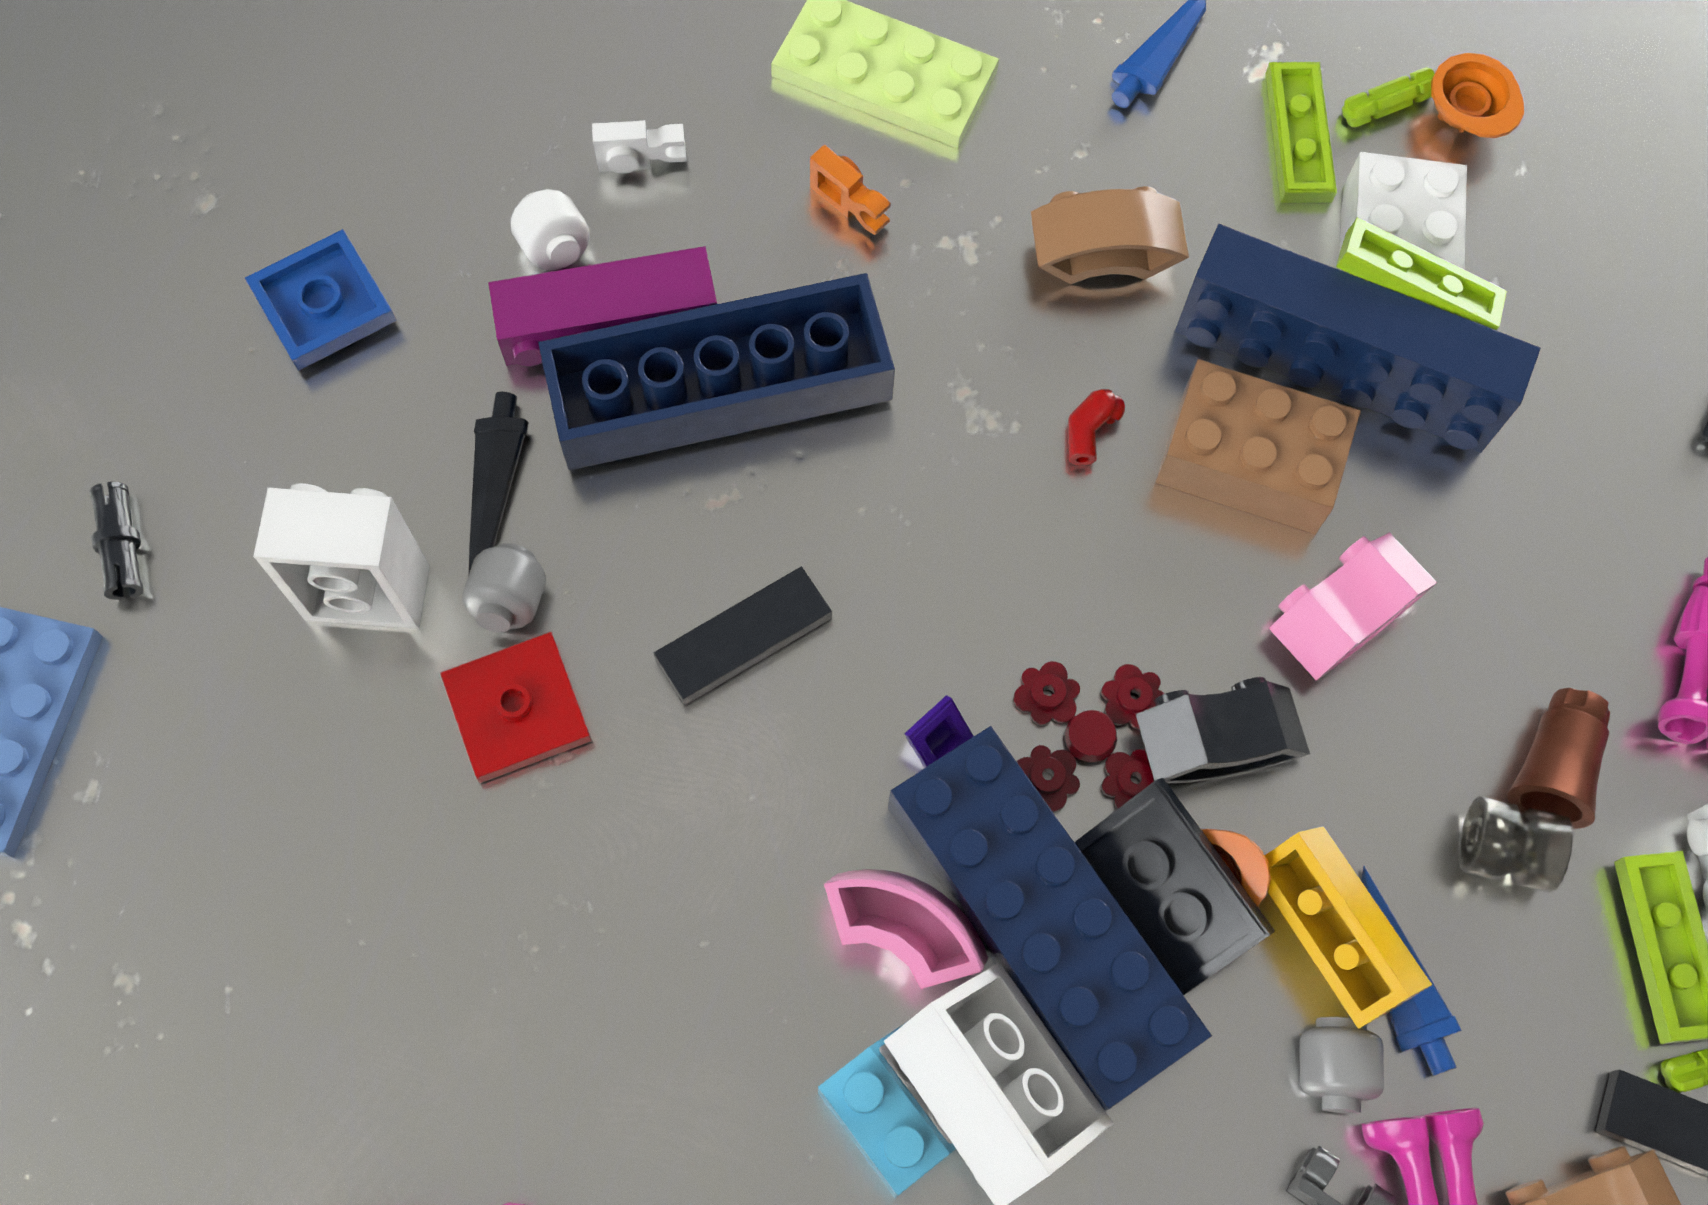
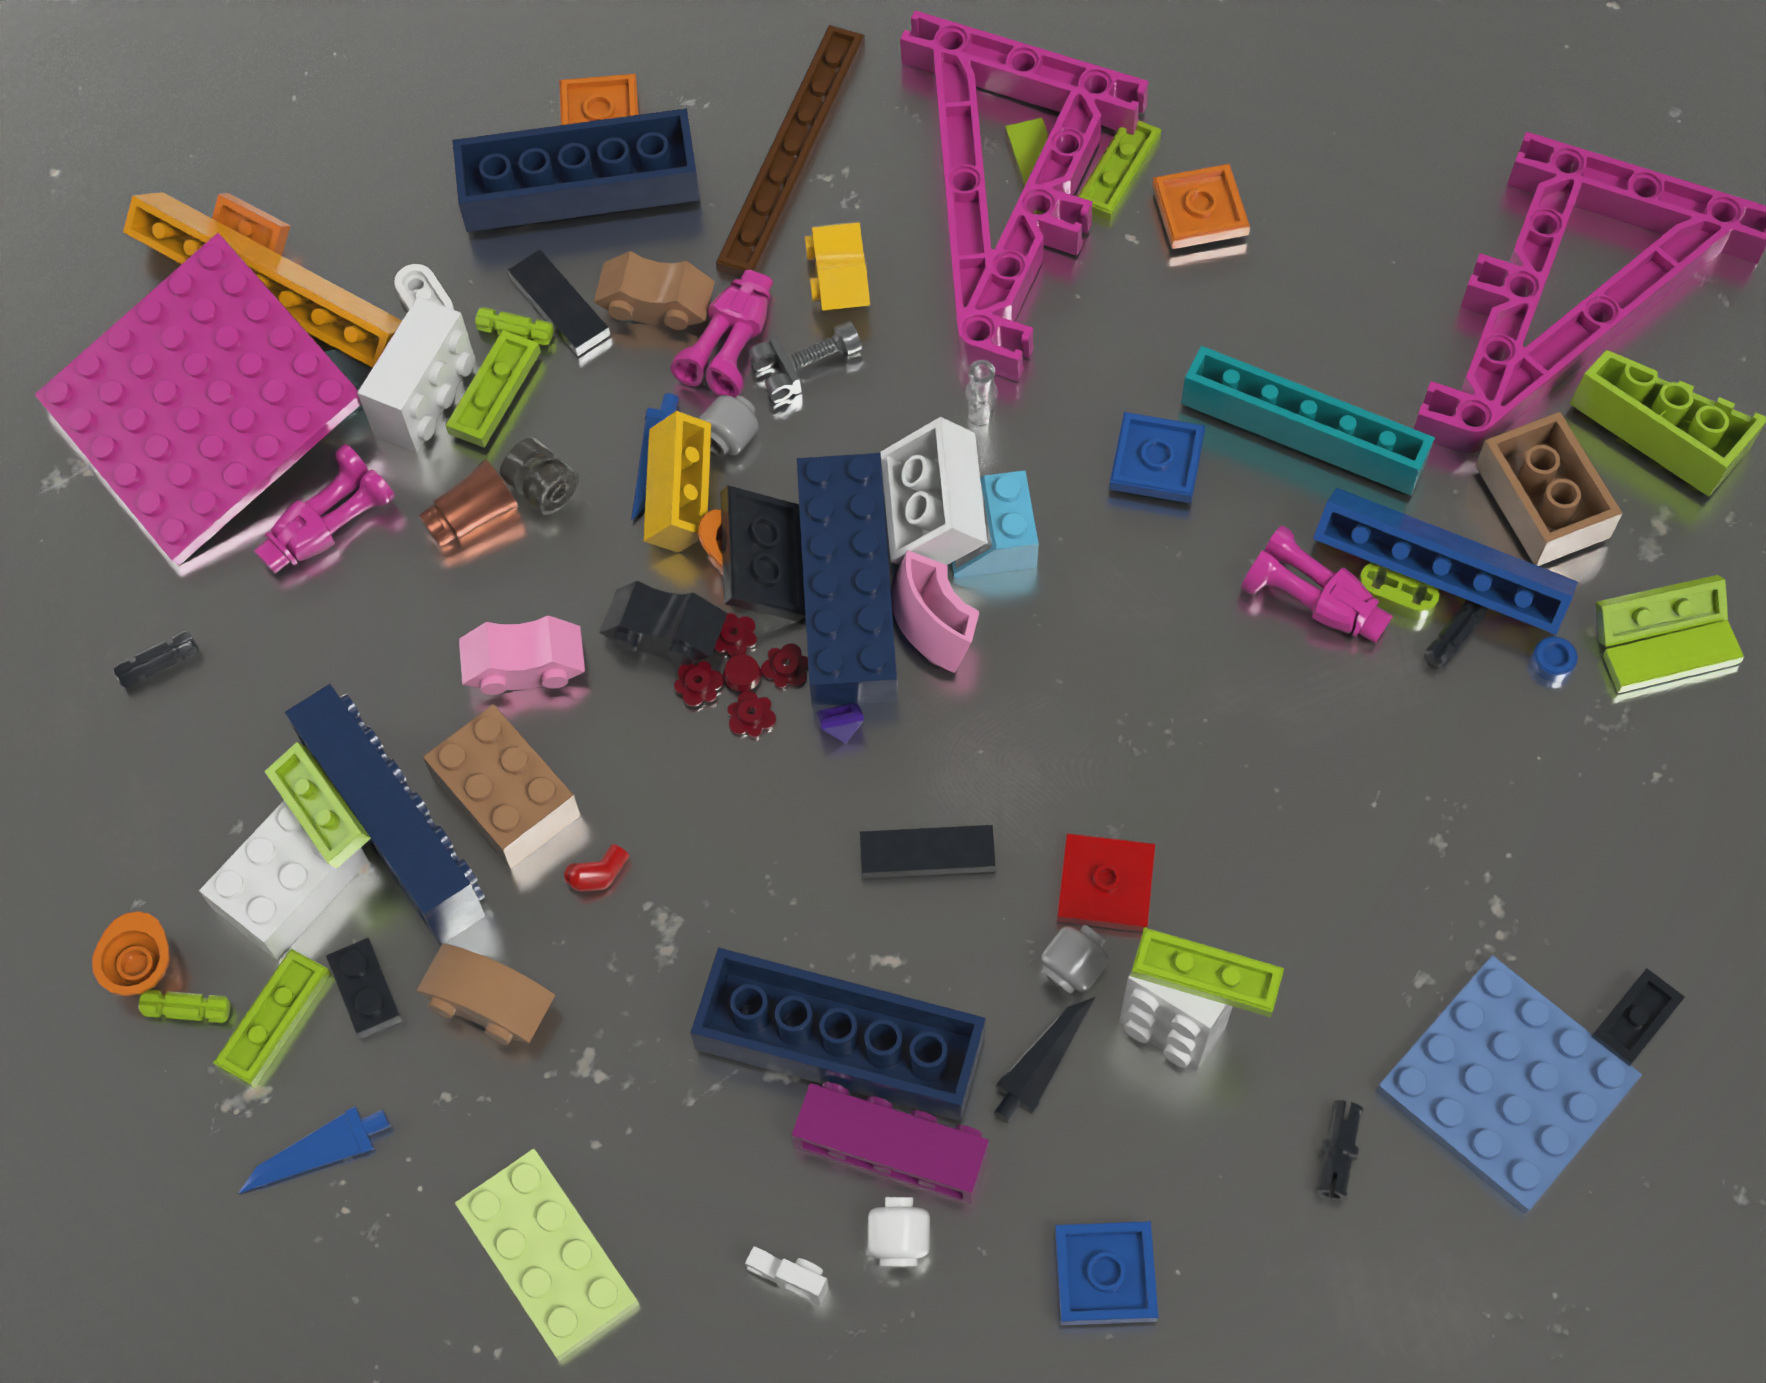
camera: 145 degrees left, 5 degrees down
orange plate [810,144,891,235] -> none
none -> black plate [326,938,403,1039]
none -> lime tile [1131,927,1284,1018]

